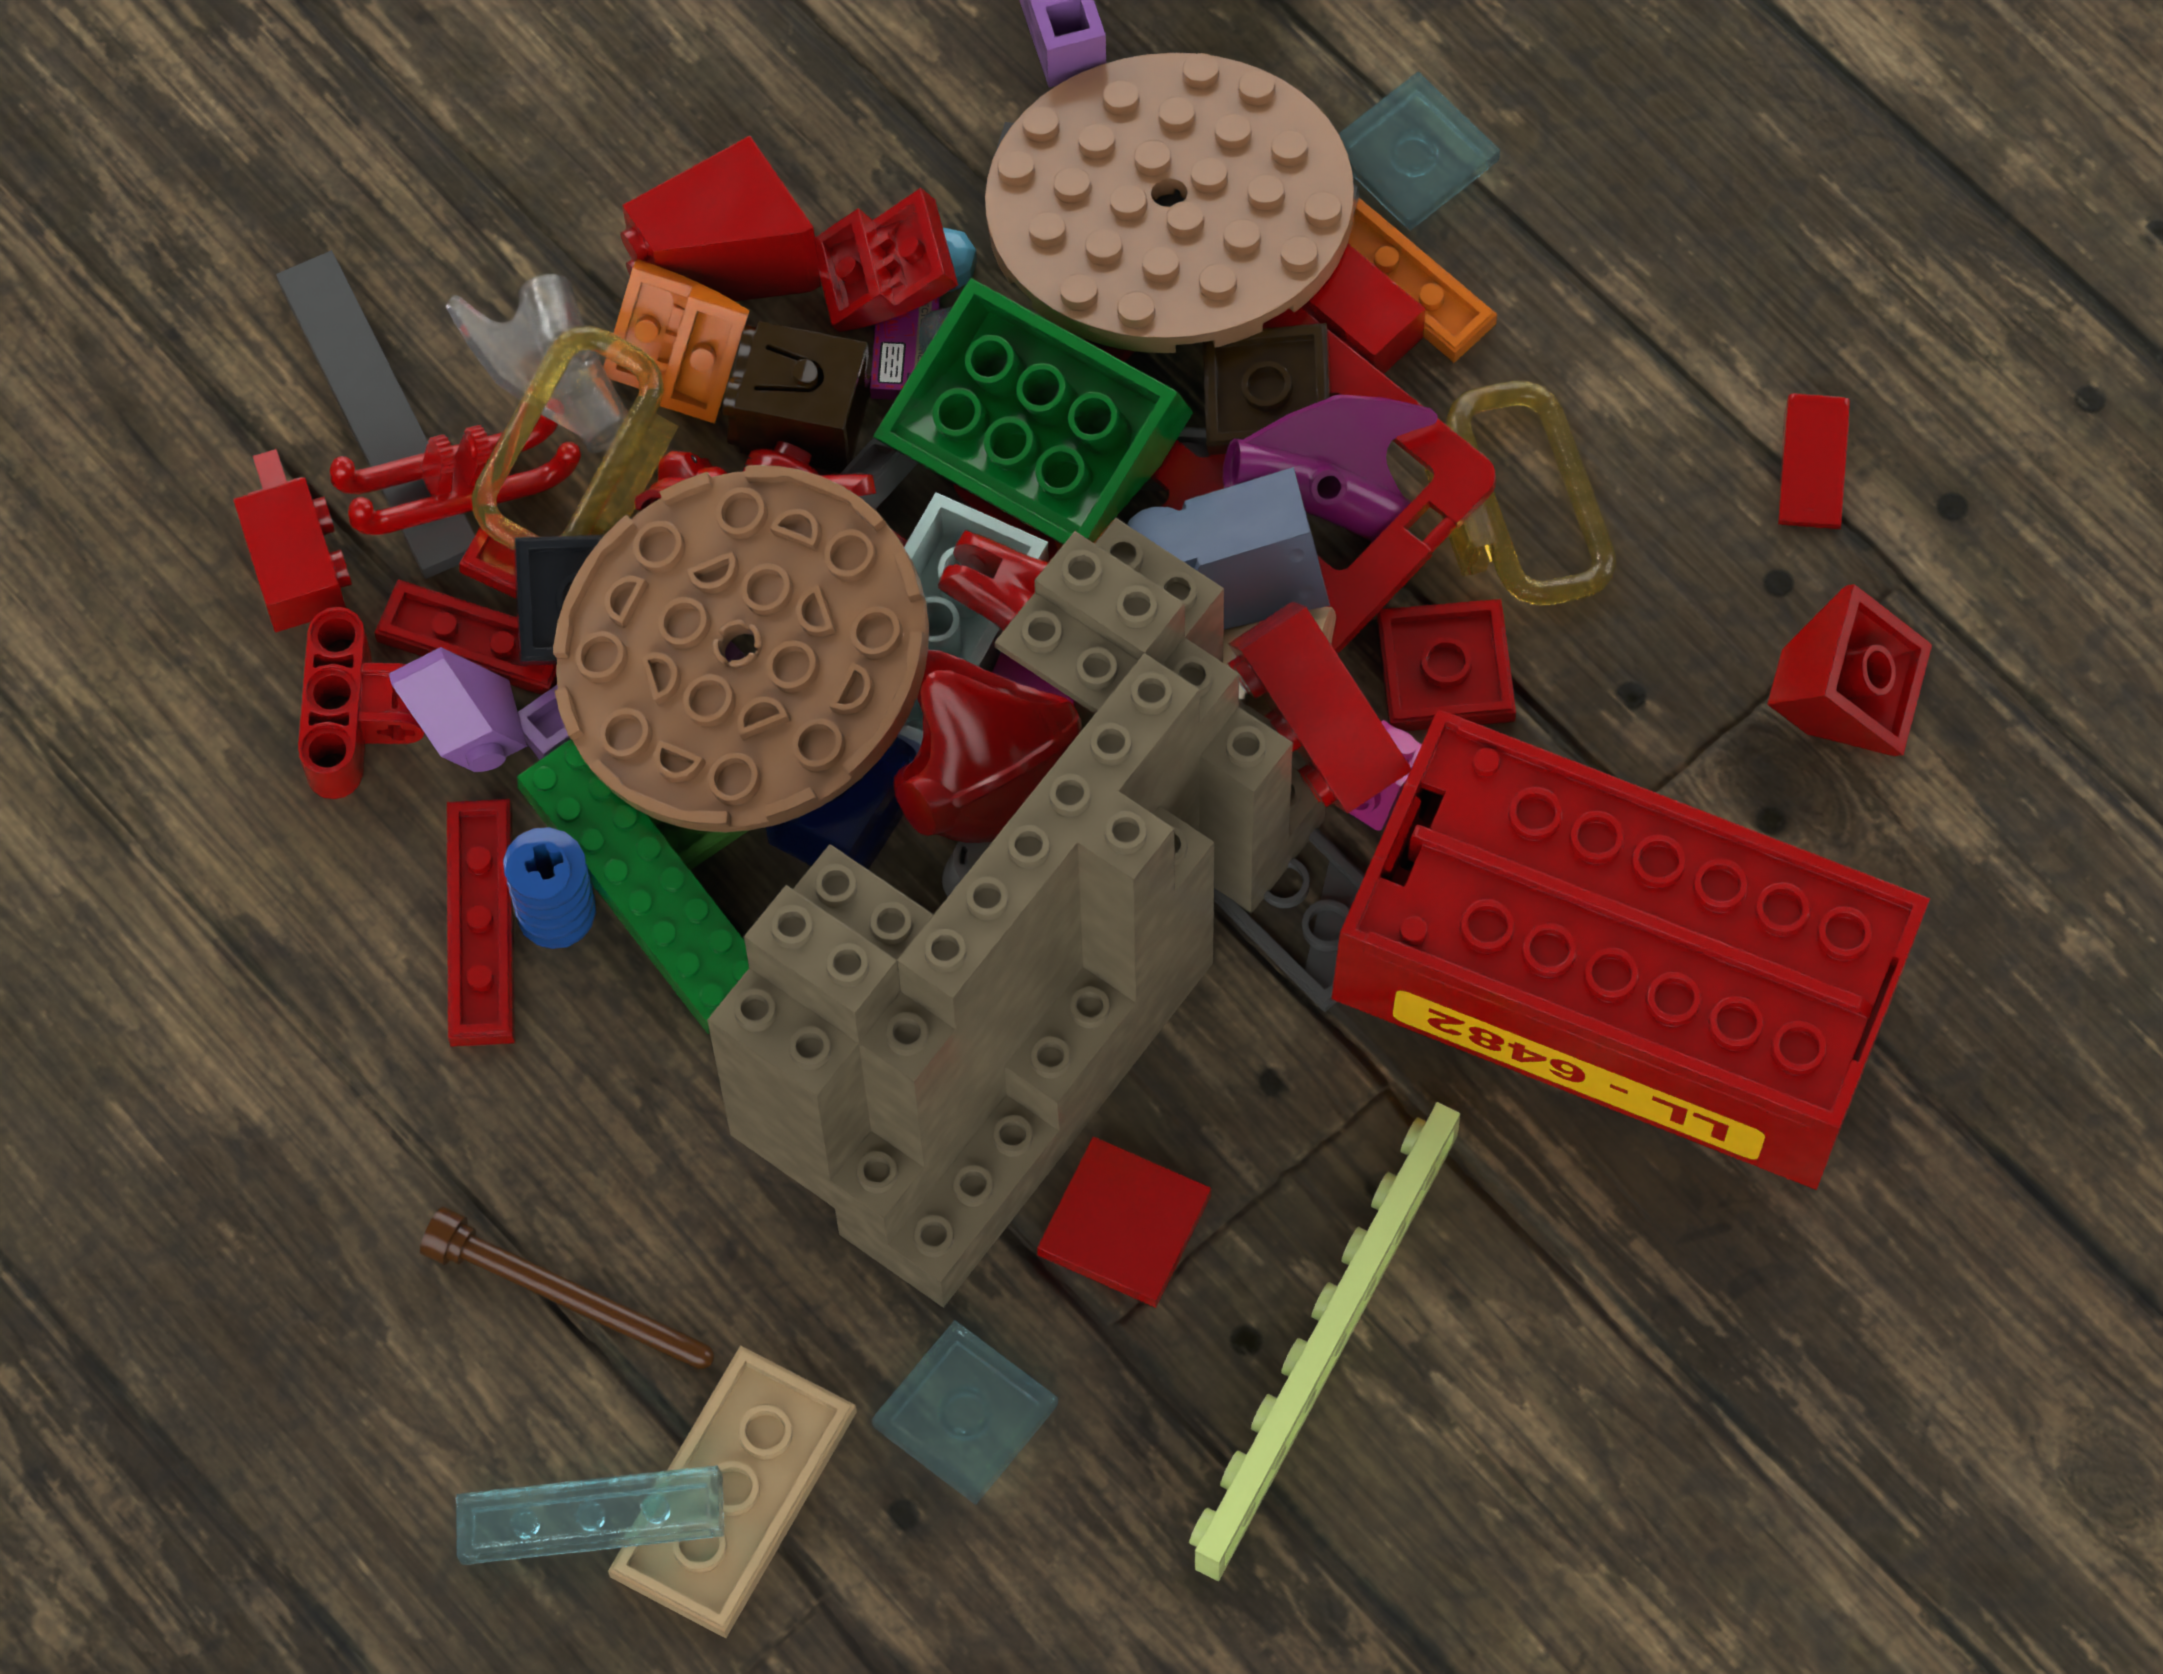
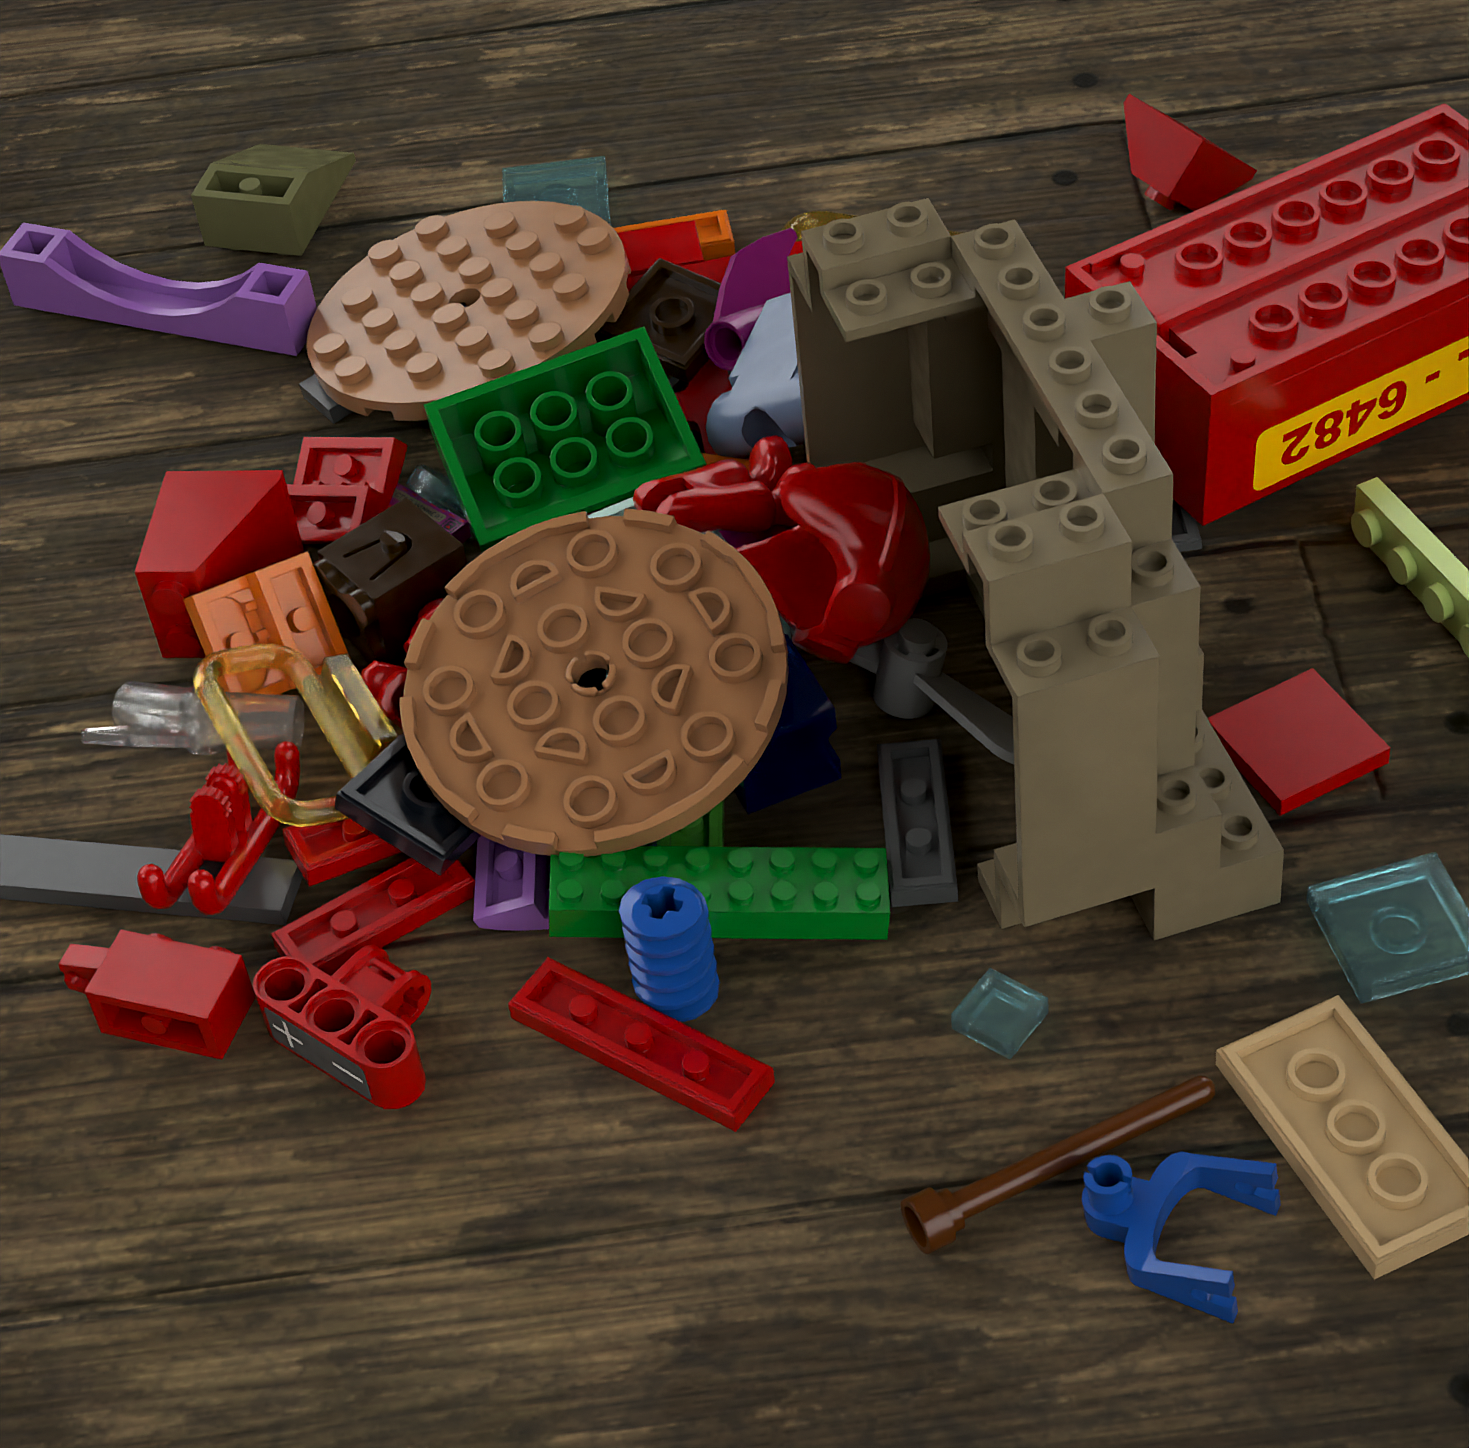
camera: 50 degrees left, 20 degrees down
medium lavender slope [389,647,527,772] -> none
clear light blue tile [456,1465,724,1565] -> none
red slope [1778,393,1850,529] -> none
none -> clear light blue tile [951,968,1049,1059]
none -> blue piece [1082,1152,1281,1324]

